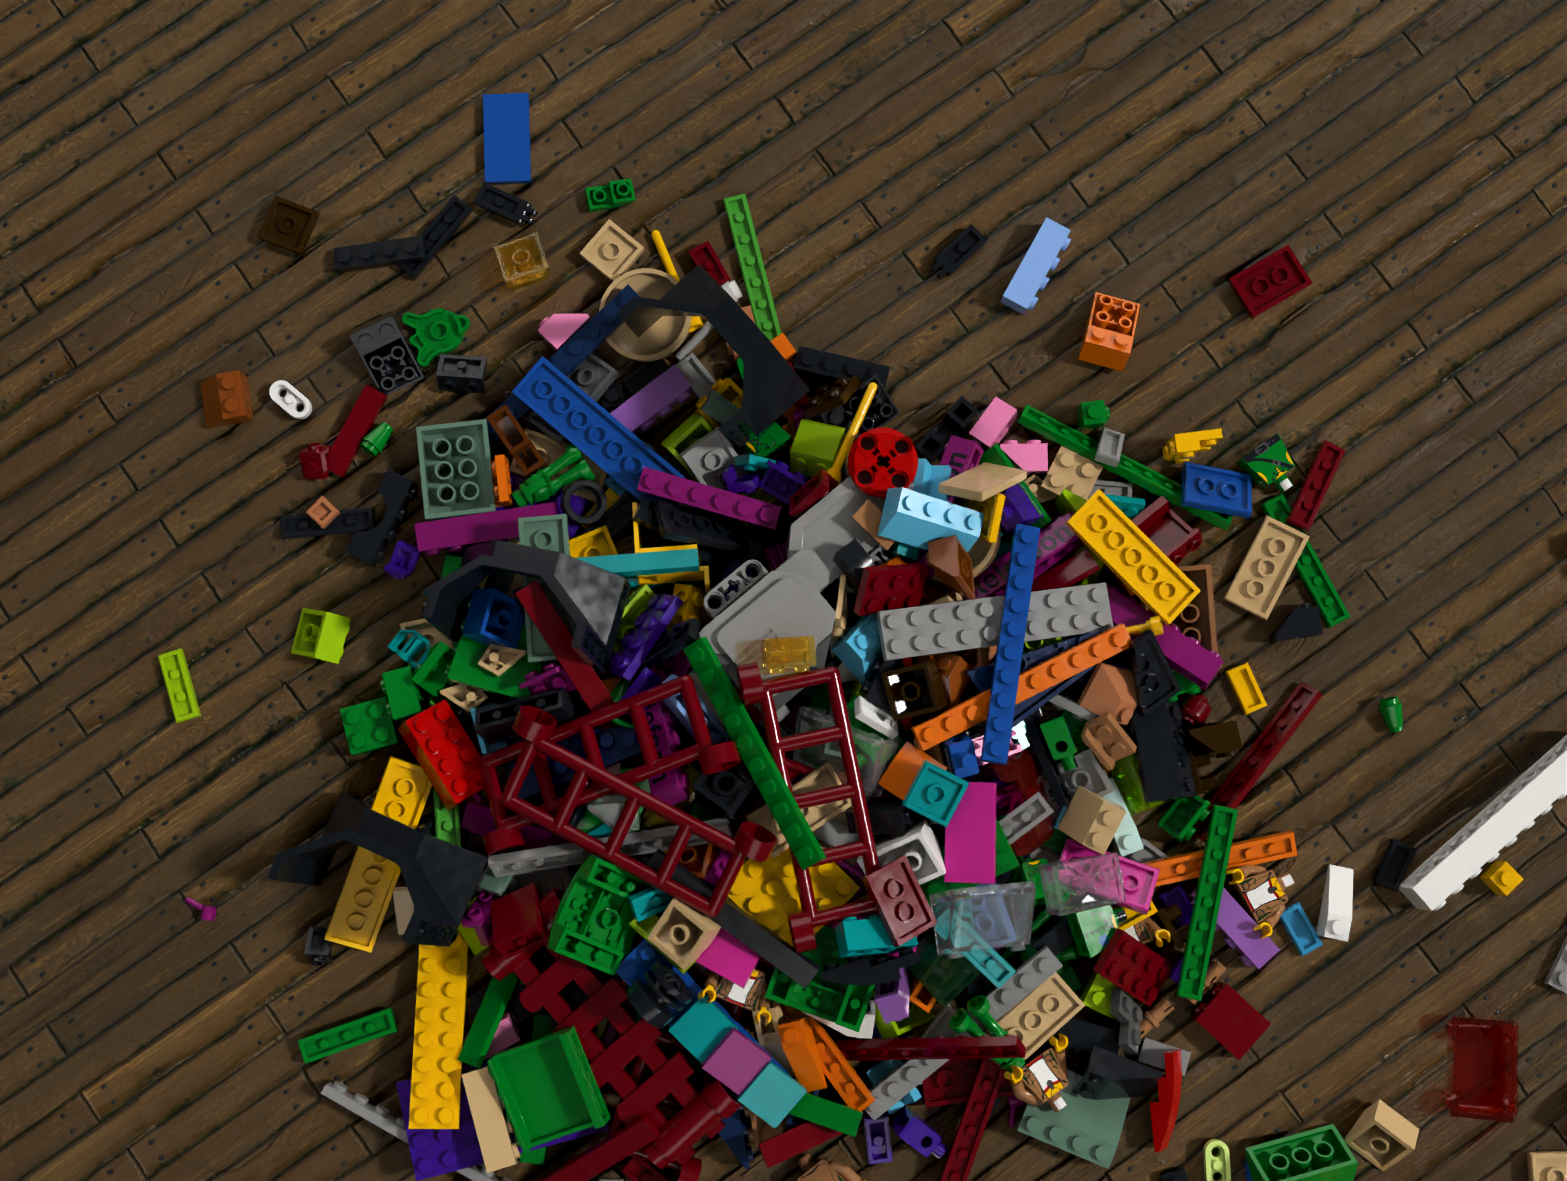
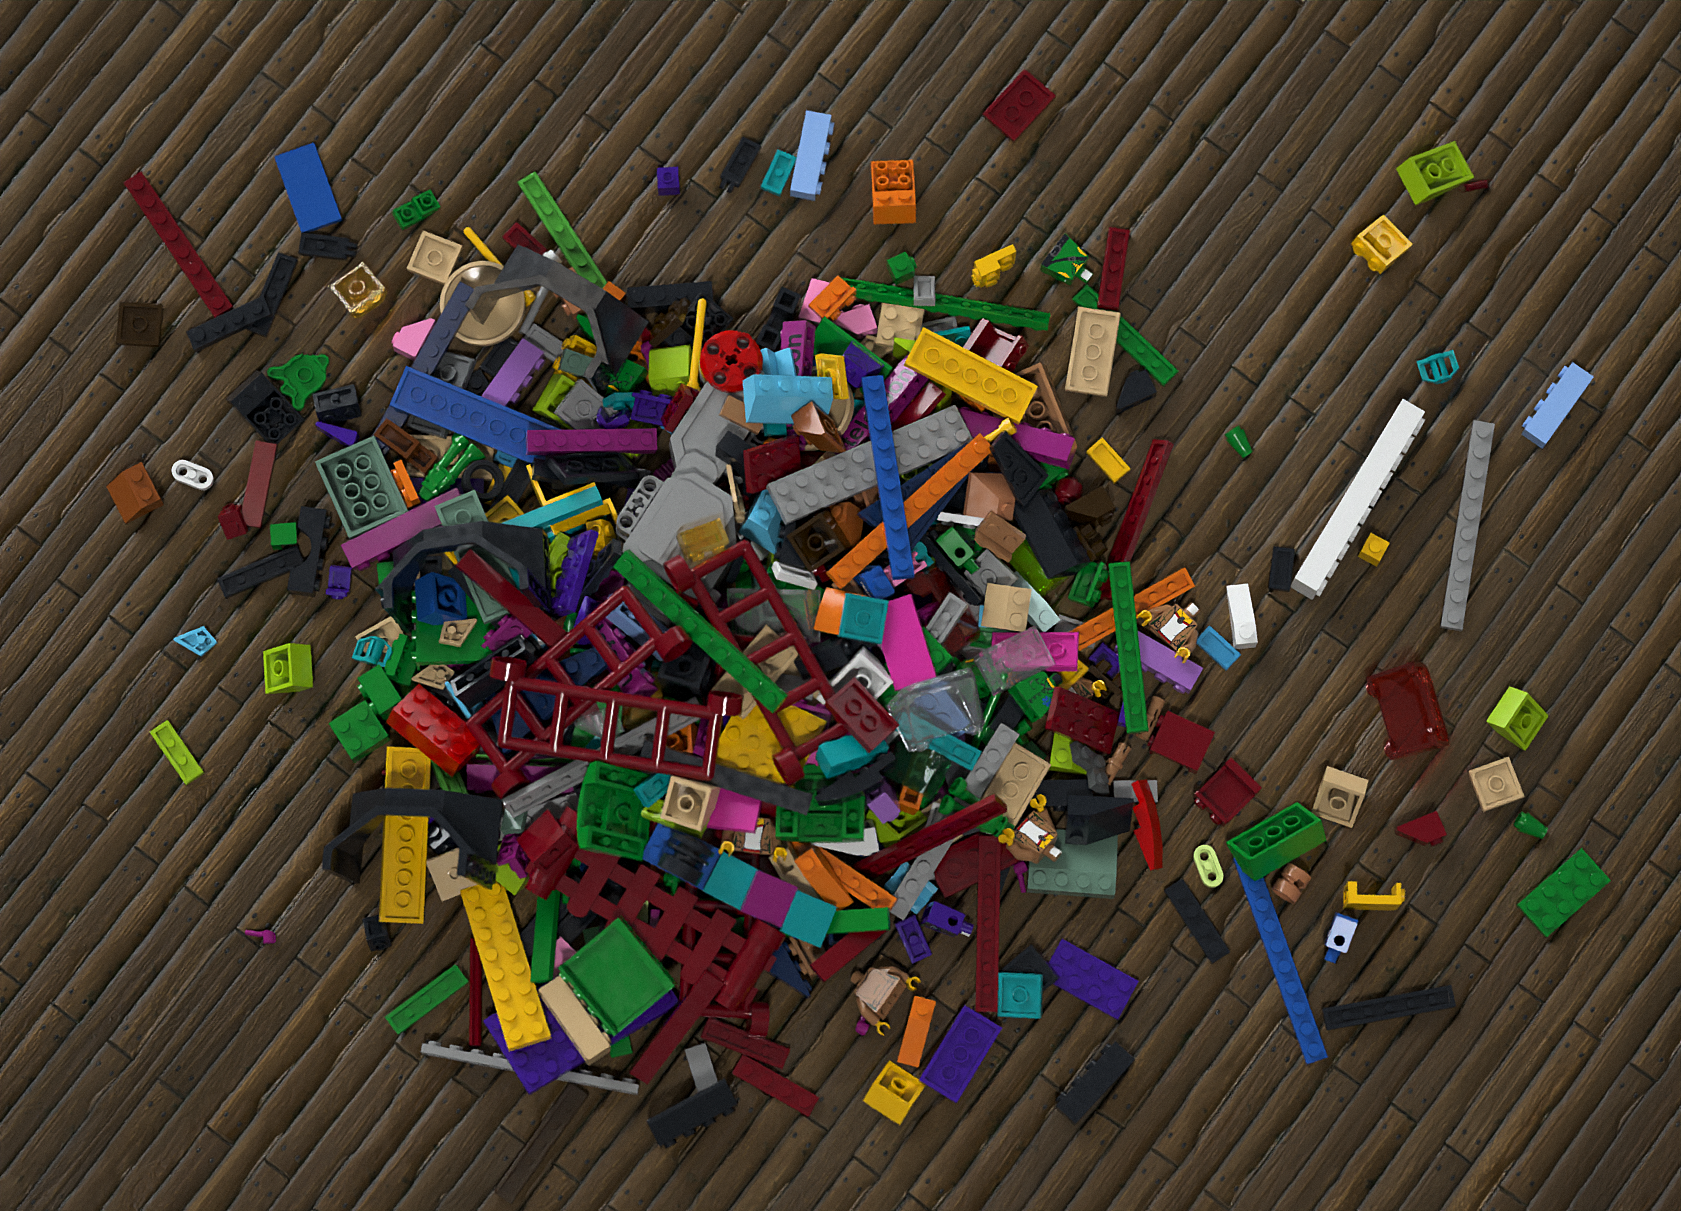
camera: 20 degrees left, 5 degrees down
nougat tile [306,495,341,529] -> none
green cone [360,421,393,457] -> none
tan tile [938,462,1027,502] -> none
blue tile [1181,462,1252,519] -> none
none -> dark red plate [123,171,233,318]
none -> medium azure piece [174,626,218,657]
none -> green panel [270,522,298,550]
none -> dark purple slope [315,421,359,447]
none -> dark red axle [469,938,482,1047]
none -> dark purple brick [657,167,680,196]
none -> teal plate [761,150,797,197]
none -> orange bracket [808,276,857,322]
none -> dark red panel [1193,758,1262,827]

